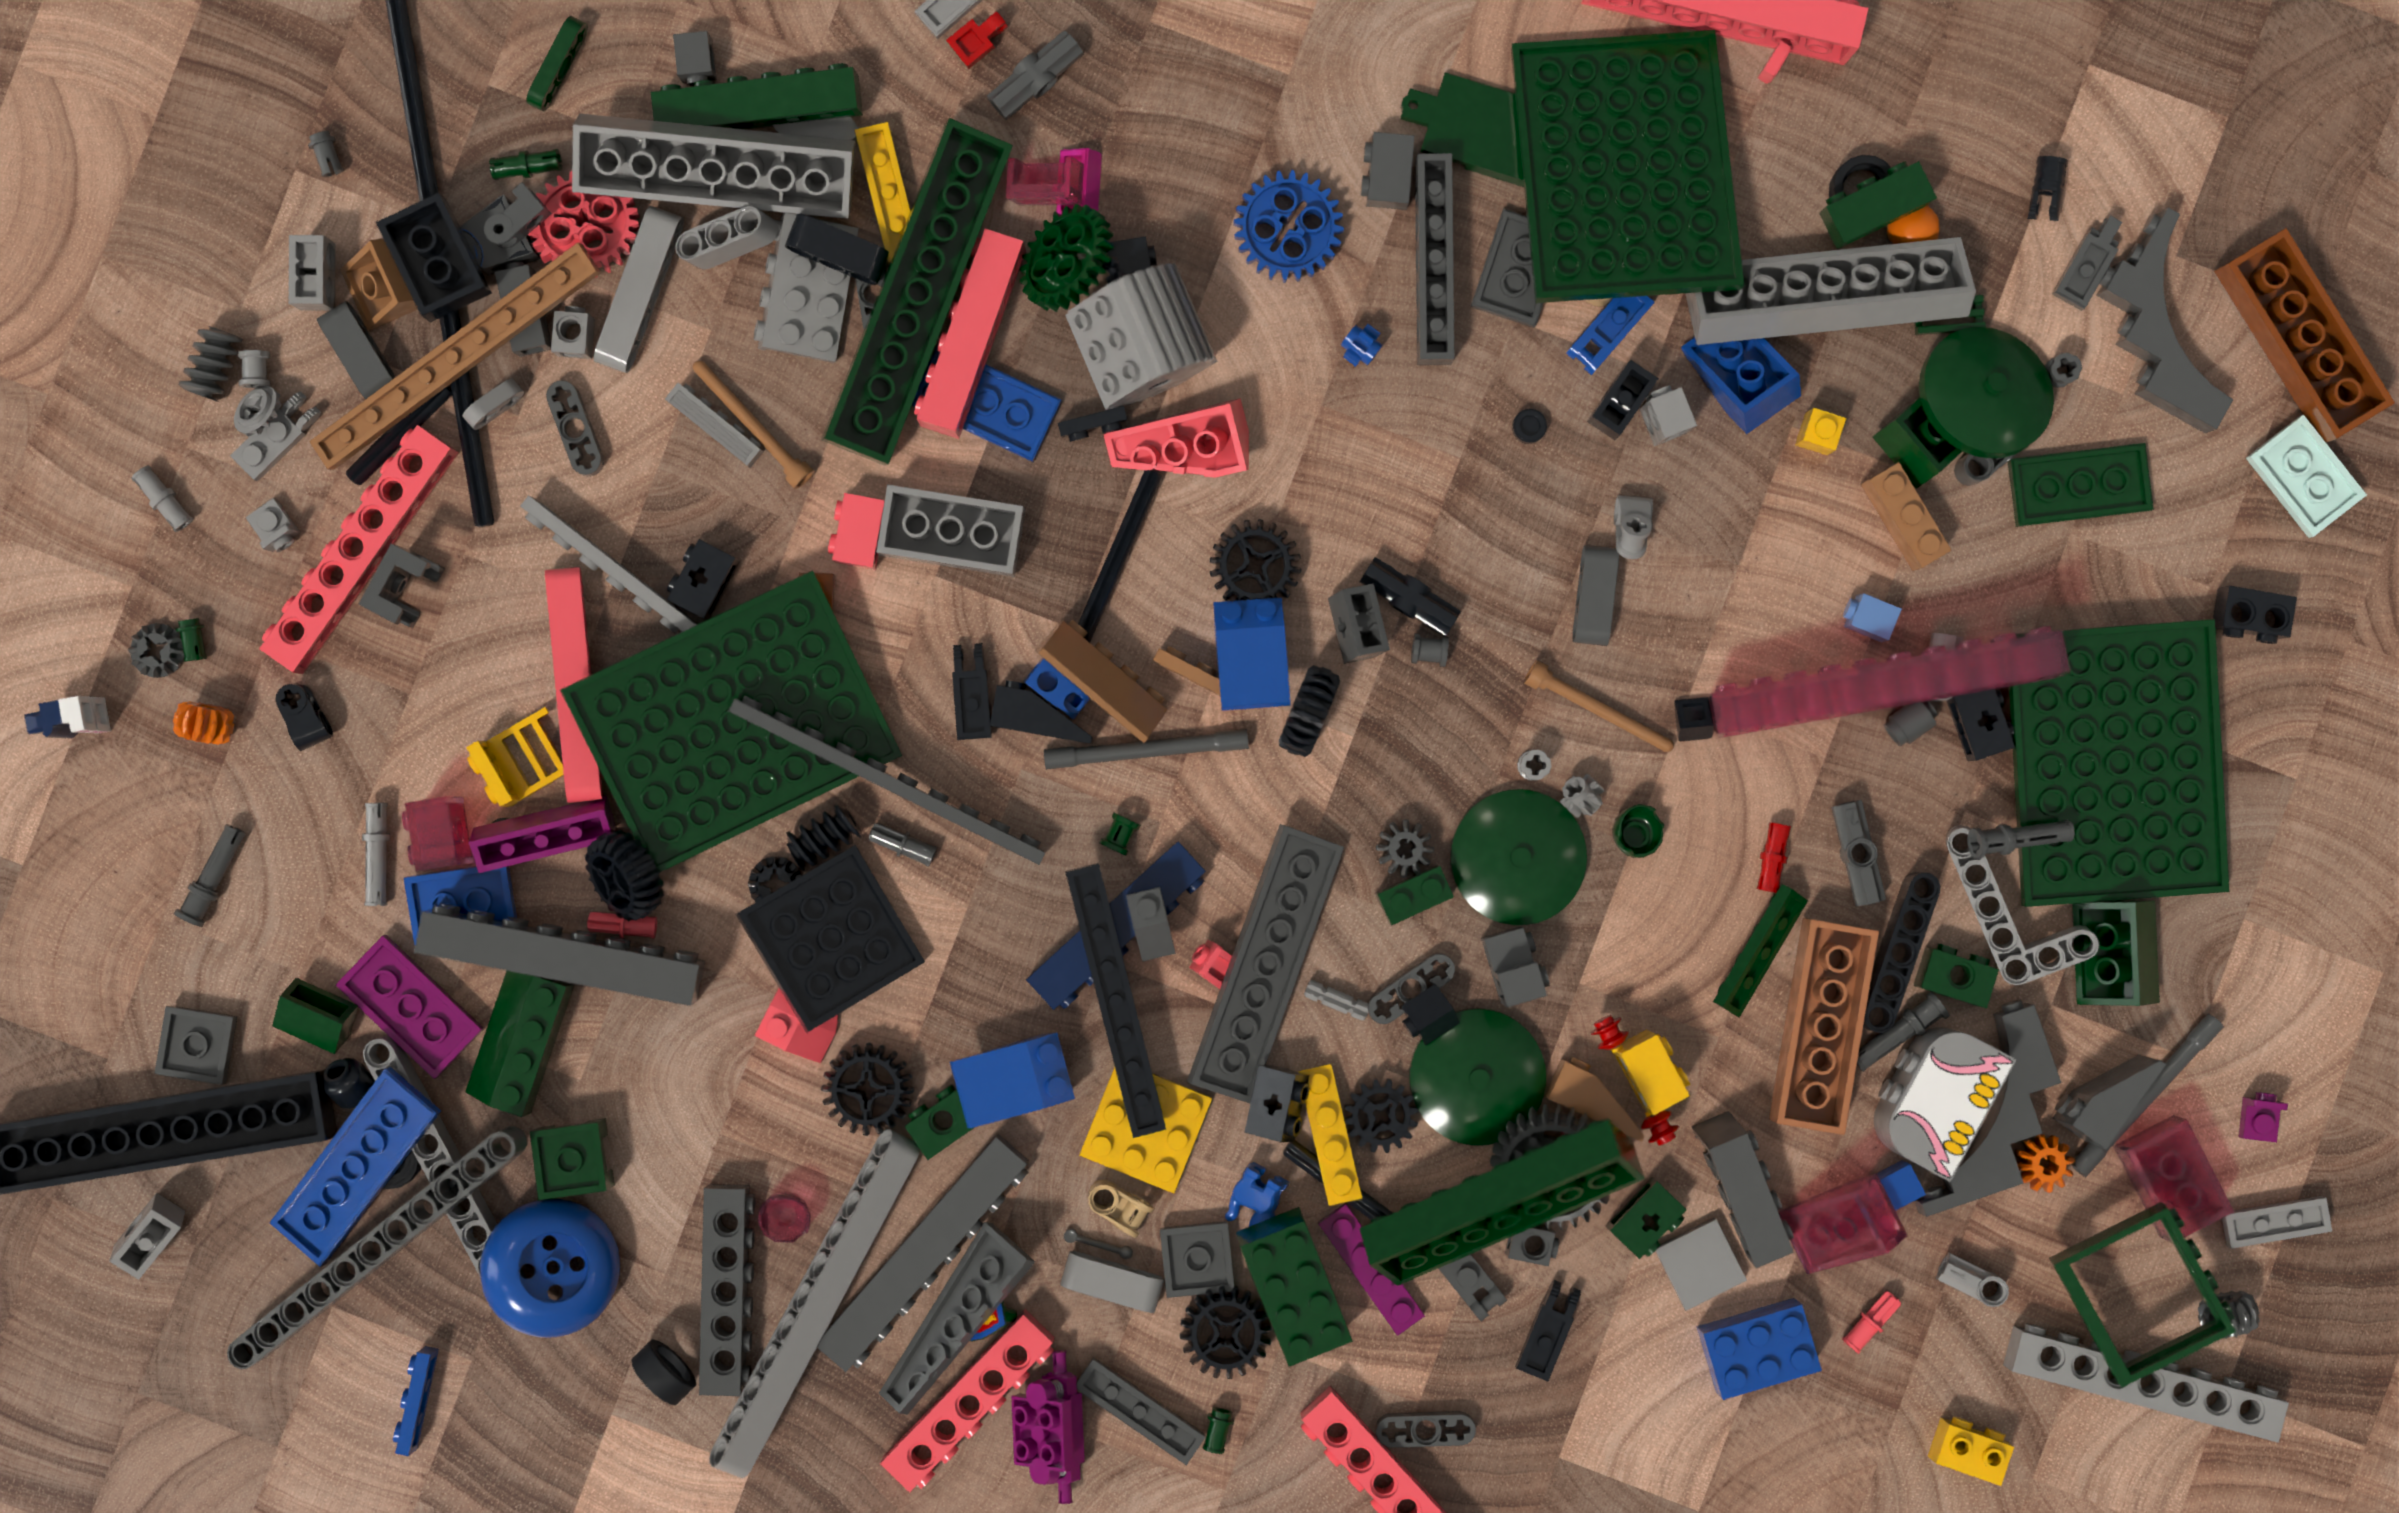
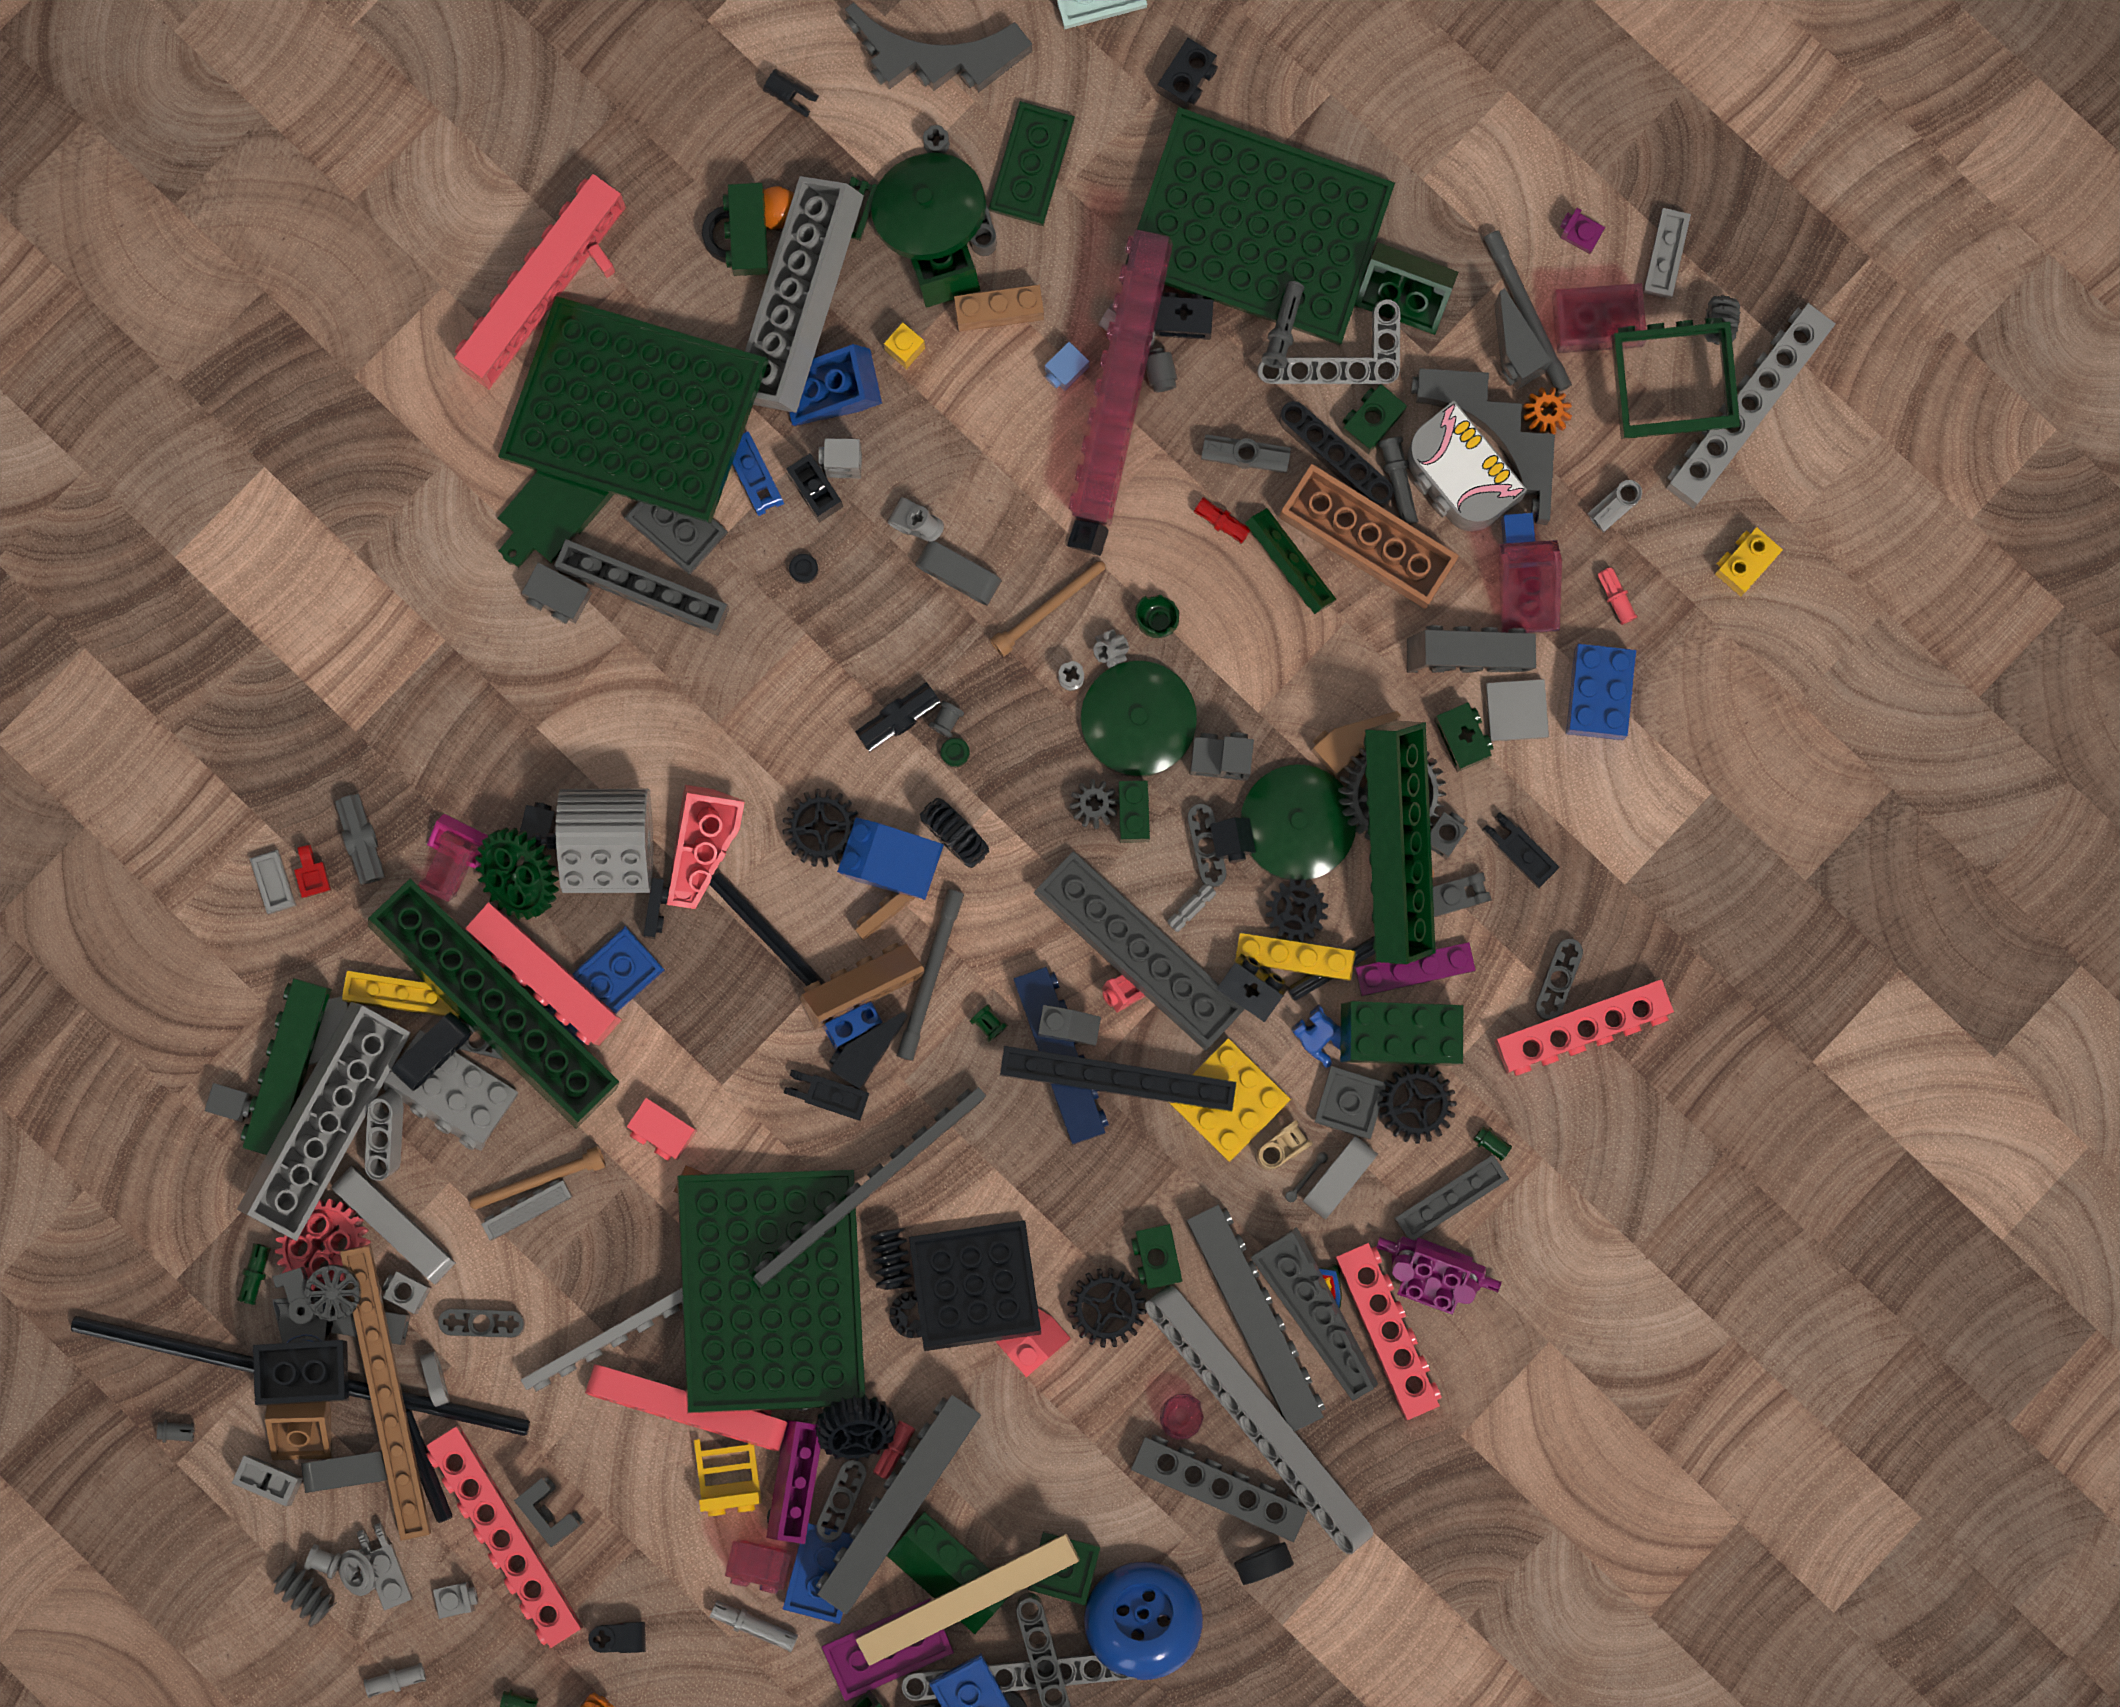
camera: 65 degrees left, 5 degrees down
dark green beam [526,16,588,112] -> none
black brick [667,539,740,620] -> none
dark grey axle [869,823,937,867] -> none
light grey brick [877,484,1026,577] -> none
blue slope [950,1032,1075,1129] -> none
blue gear [1233,170,1344,283] -> none
dark grey brick [1328,584,1390,664] -> none
blue gear [1341,324,1383,367] -> none
yellow brick [1590,1015,1690,1146] -> none
dark grey hinge [2052,215,2122,311] -> none
none -> dark grey wheel [304,1265,361,1321]
none -> dark grey beam [815,1460,866,1543]
none -> tan tile [855,1533,1080,1666]
none -> dark green tile [941,738,970,768]

